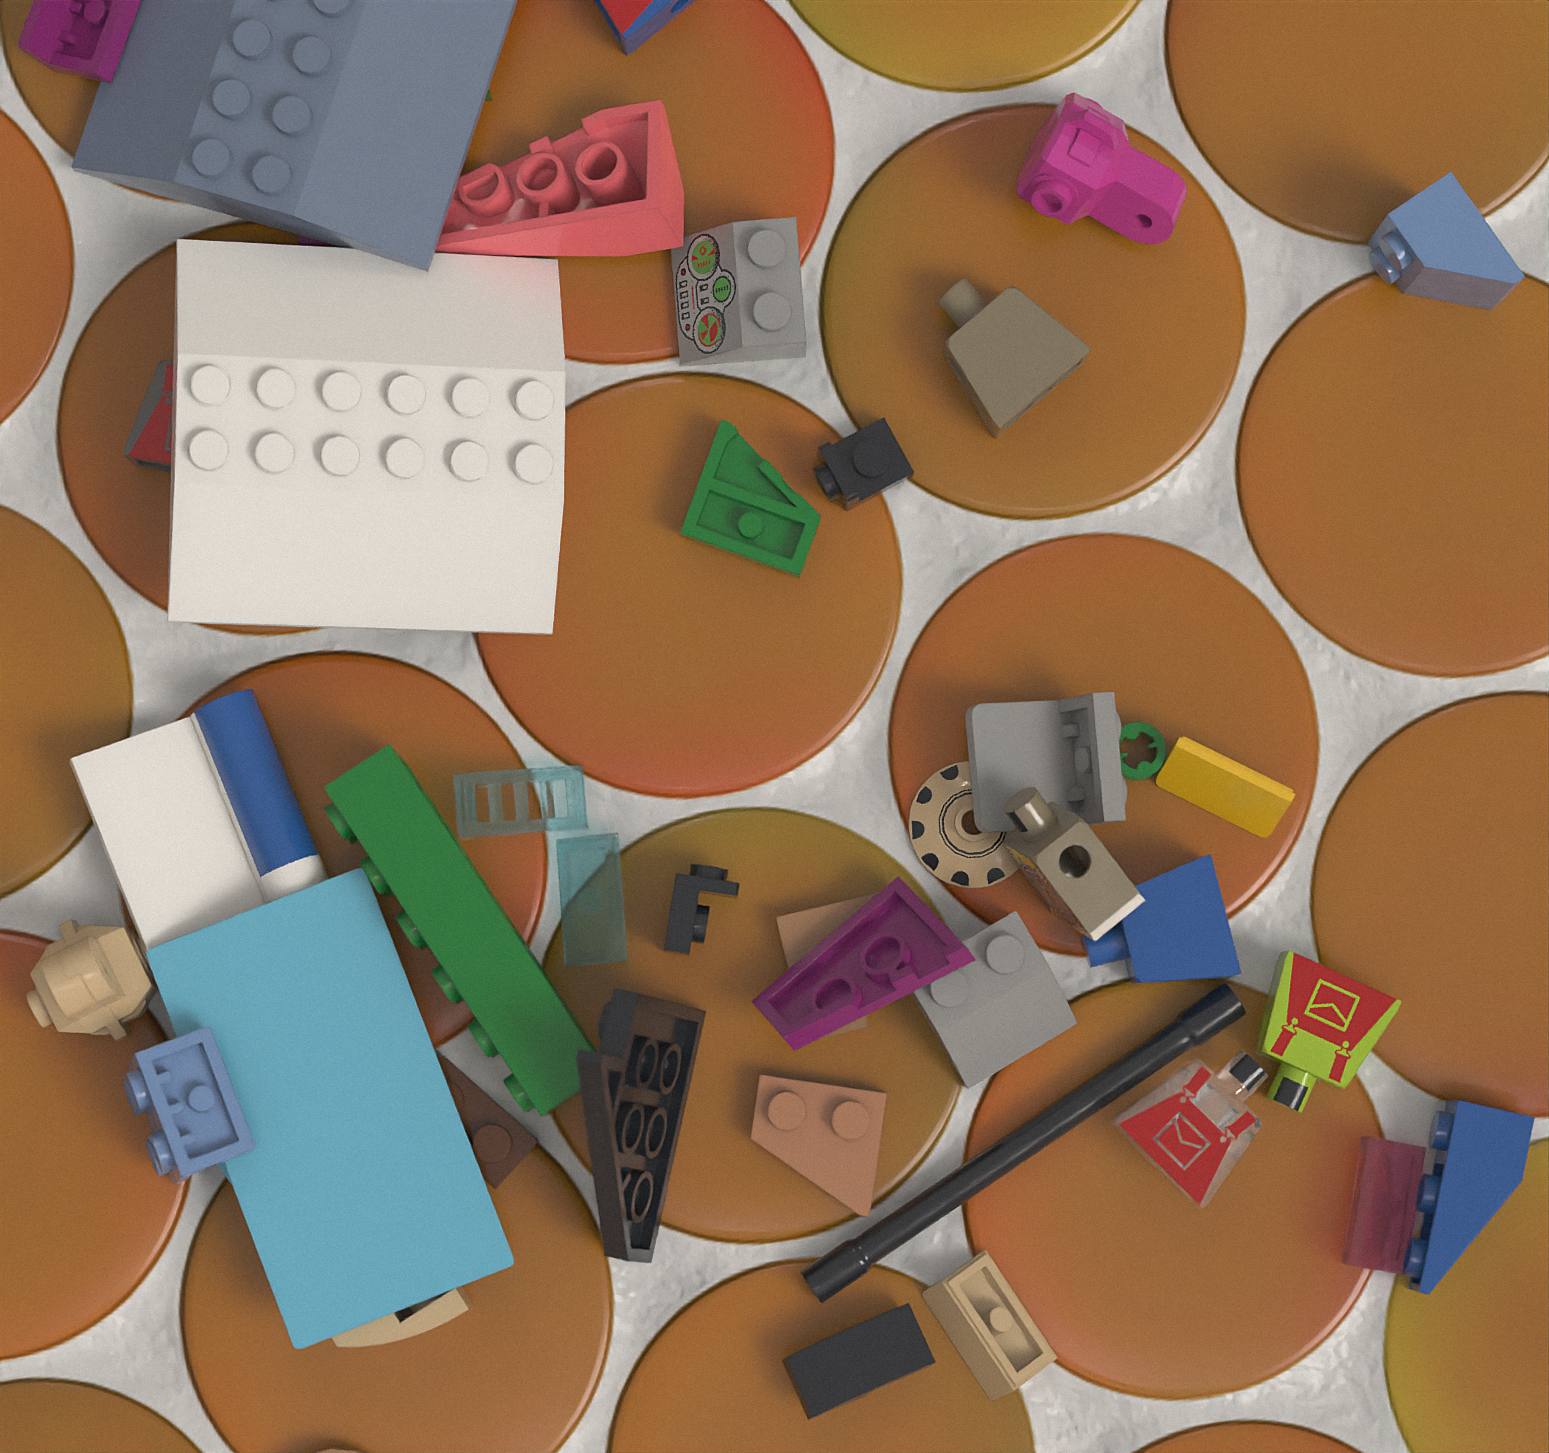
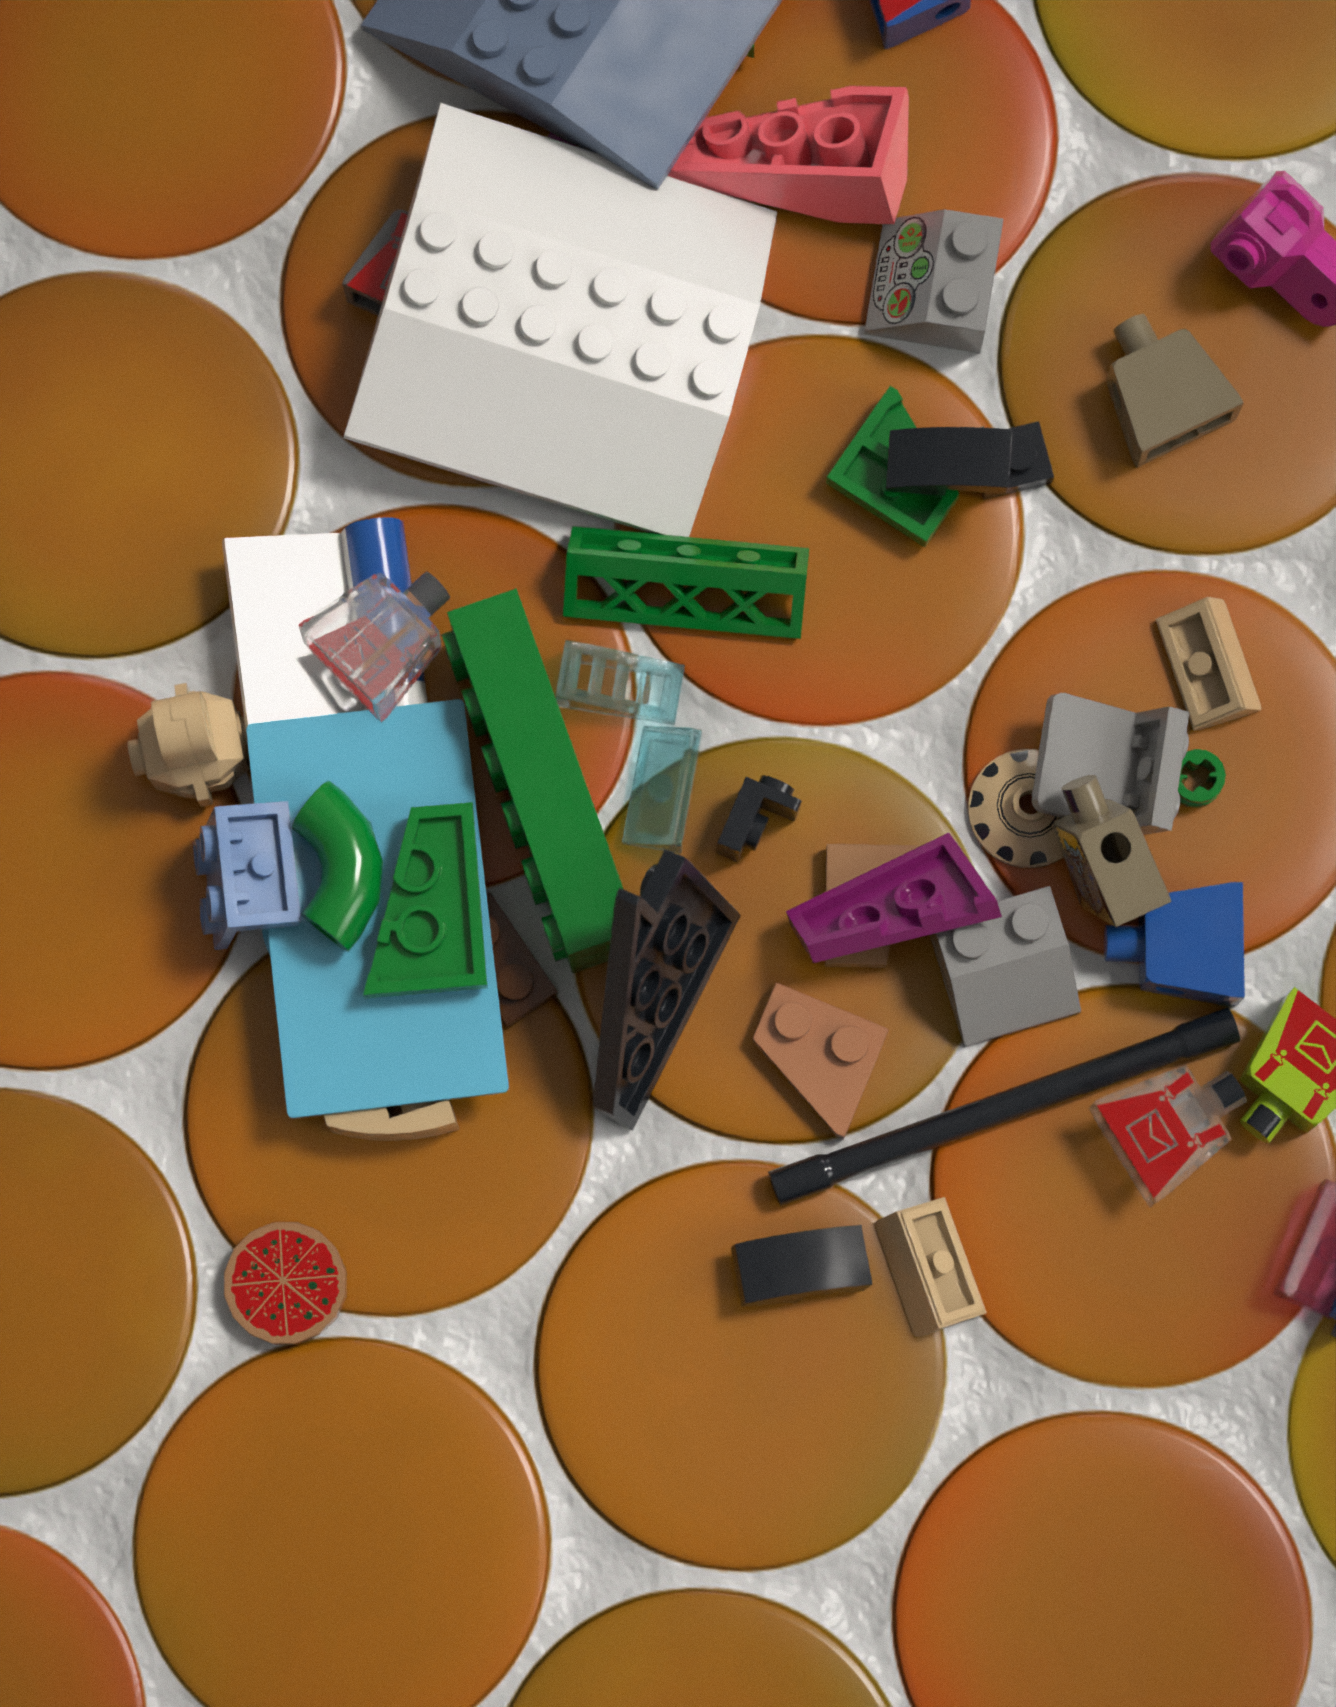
camera: 20 degrees right, 5 degrees down
yellow slope [1155,736,1295,838] -> none
none -> green cylinder [292,781,383,952]
none -> clear torso [298,571,450,723]
none -> green wing [363,802,488,999]
none -> green fence [563,526,809,639]
none -> black slope [885,427,1013,496]
none -> tan slope [1155,597,1261,731]

